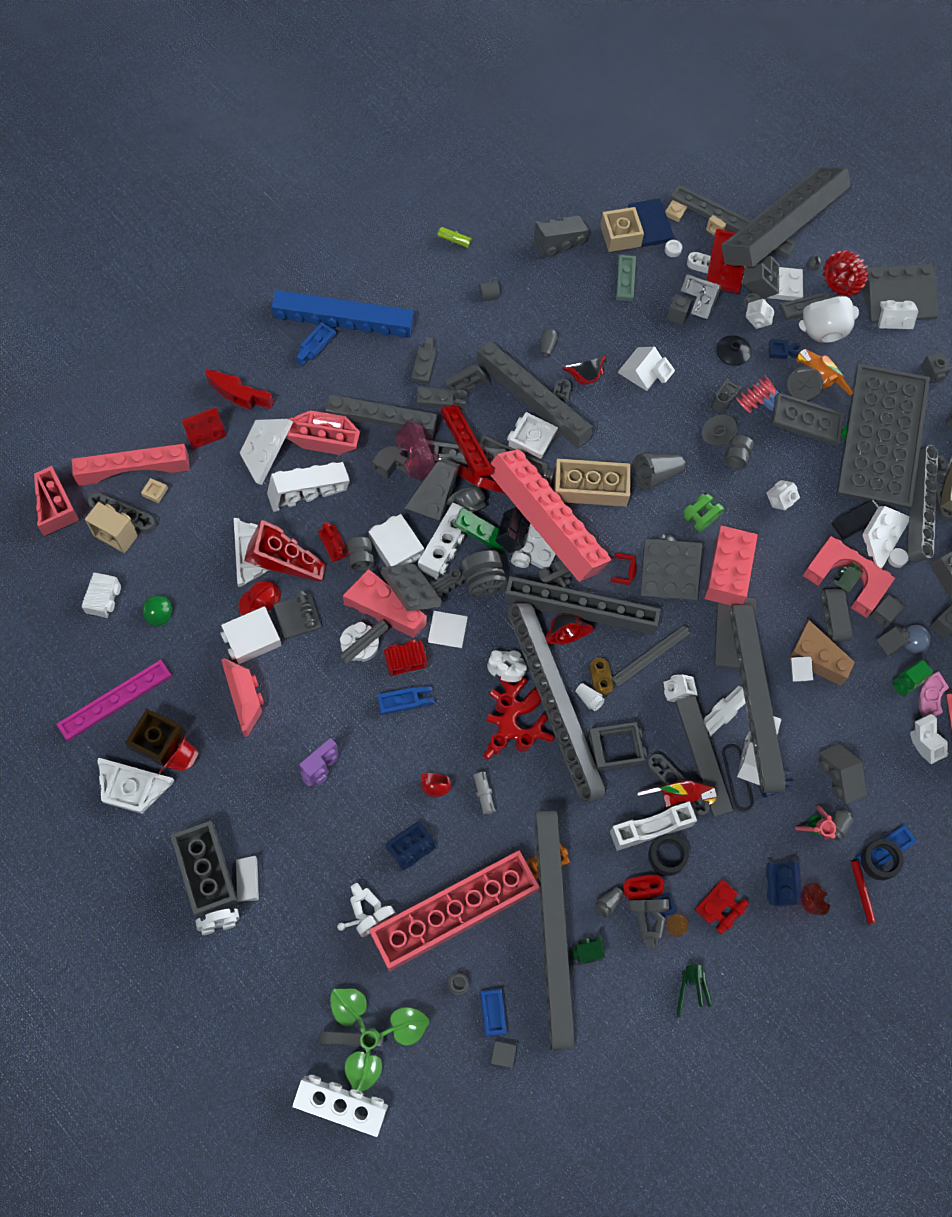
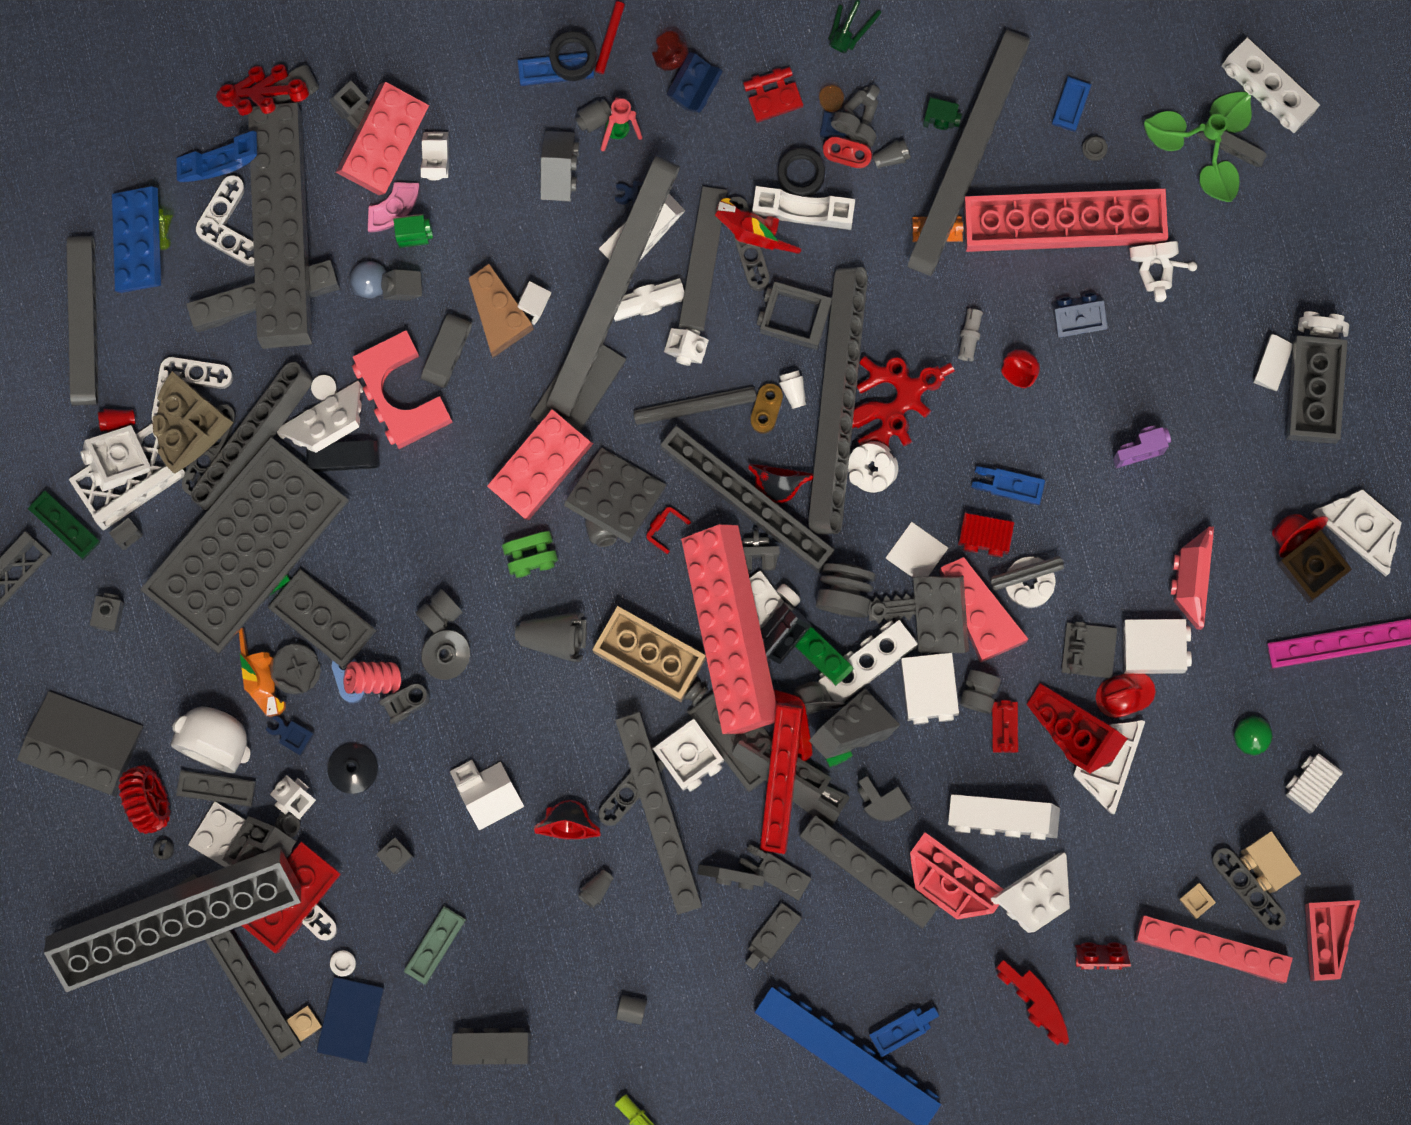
camera: 145 degrees left, 15 degrees up
clear pink arch [395,421,435,480] -> none
dark grey tile [491,1041,516,1068] -> none
tan brick [600,207,644,252] -> none
brick [681,274,722,320] -> none
tan plate [706,215,726,235] -> none
black piece [722,744,754,811] -> none
white brick [766,480,800,510] -> none
dark green brick [833,561,864,592] -> none
dark grey brick [870,595,904,629] -> none
white bracket [878,300,918,329] -> none

